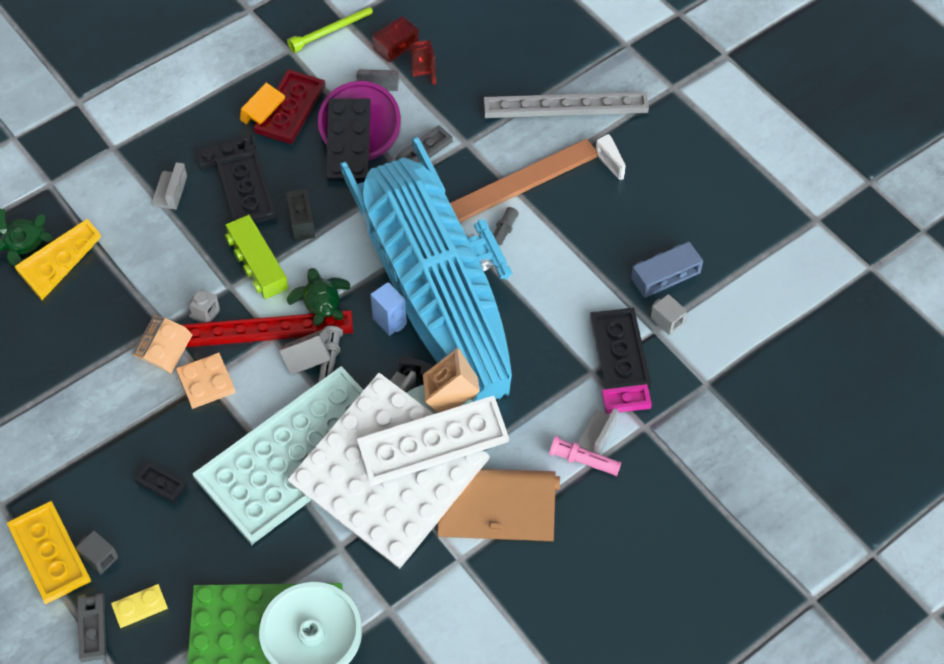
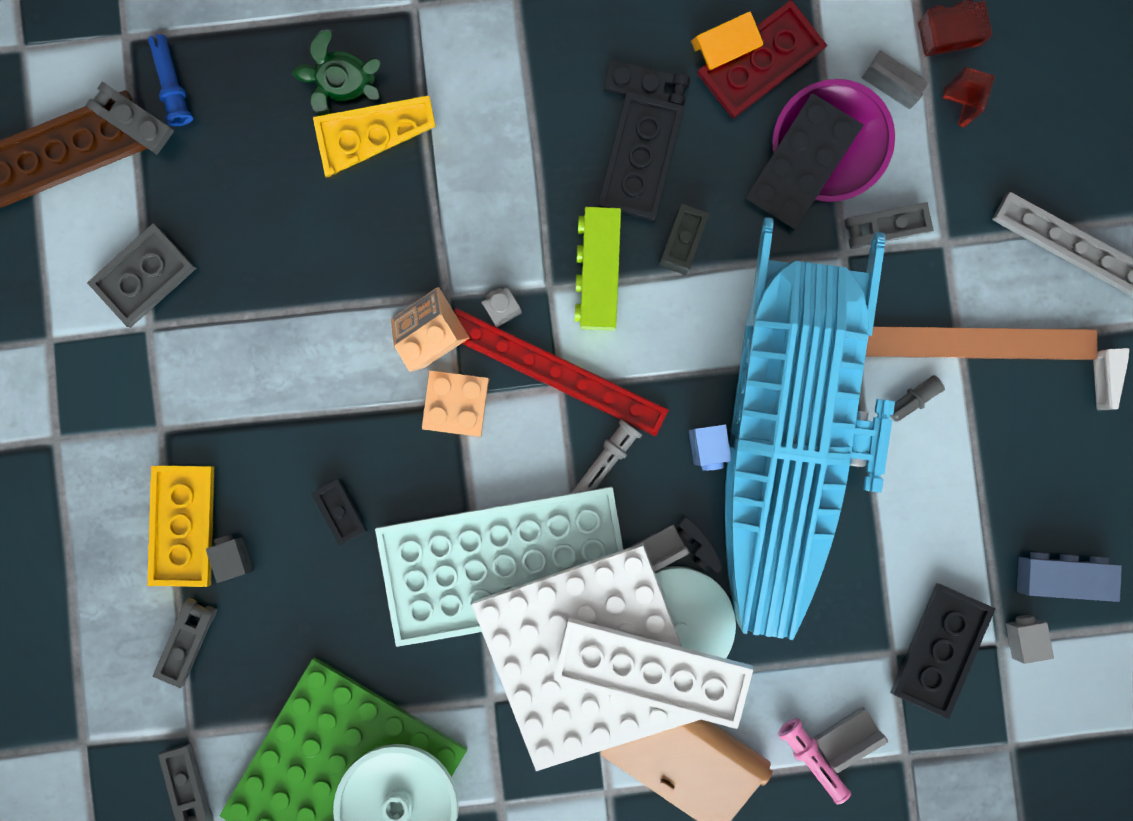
camera: 30 degrees right, 30 degrees up
light yellow plate [111,584,168,628] -> none
light grey panel [152,162,187,210] -> none
light grey panel [280,329,331,374] -> none
dark green animal [287,268,350,326] -> none
light nougat slope [423,348,480,413] -> none
dark pink plate [601,384,652,414] -> none

